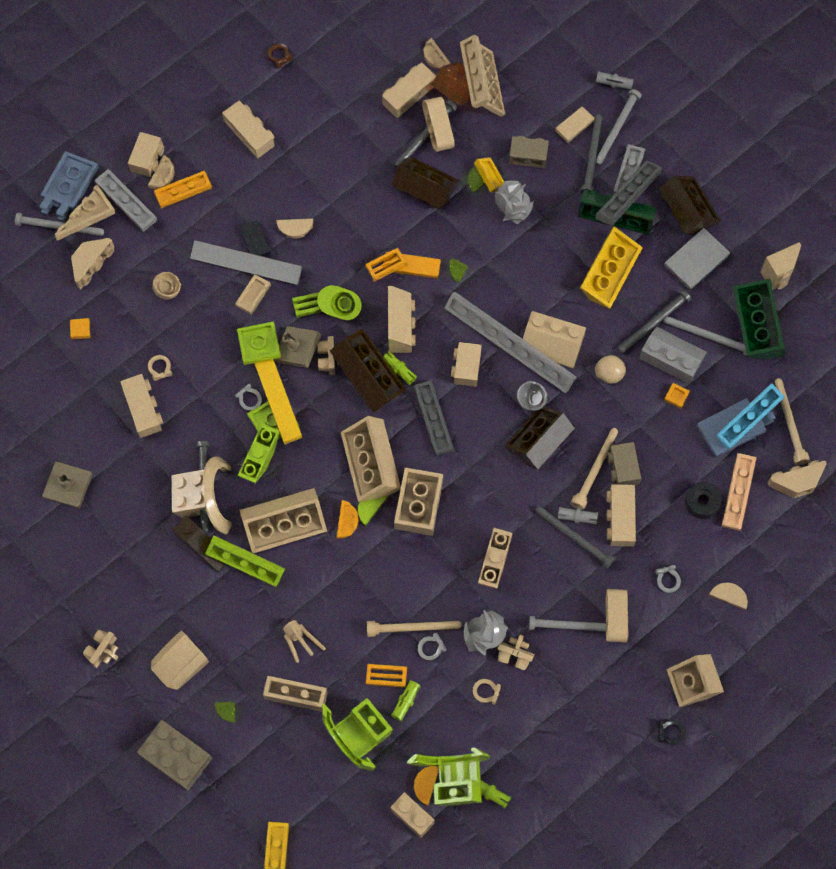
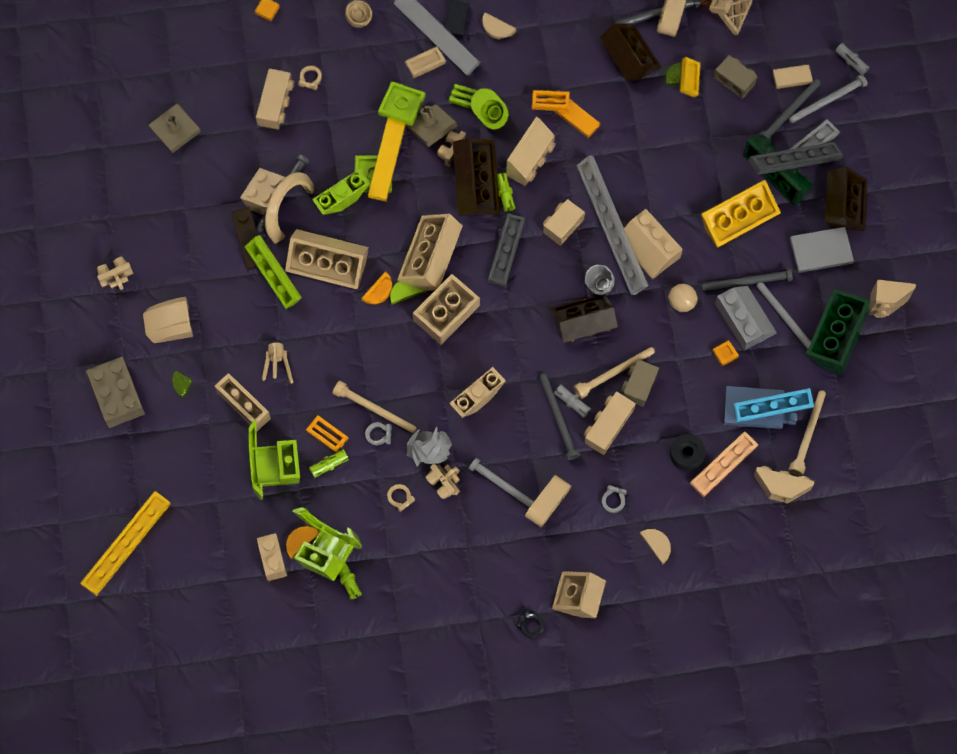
camera: 30 degrees right, 0 degrees up
light grey piece [235,384,262,411] -> none
clear neon green tile [450,258,468,283] -> none
light grey hair [495,181,534,225] -> none

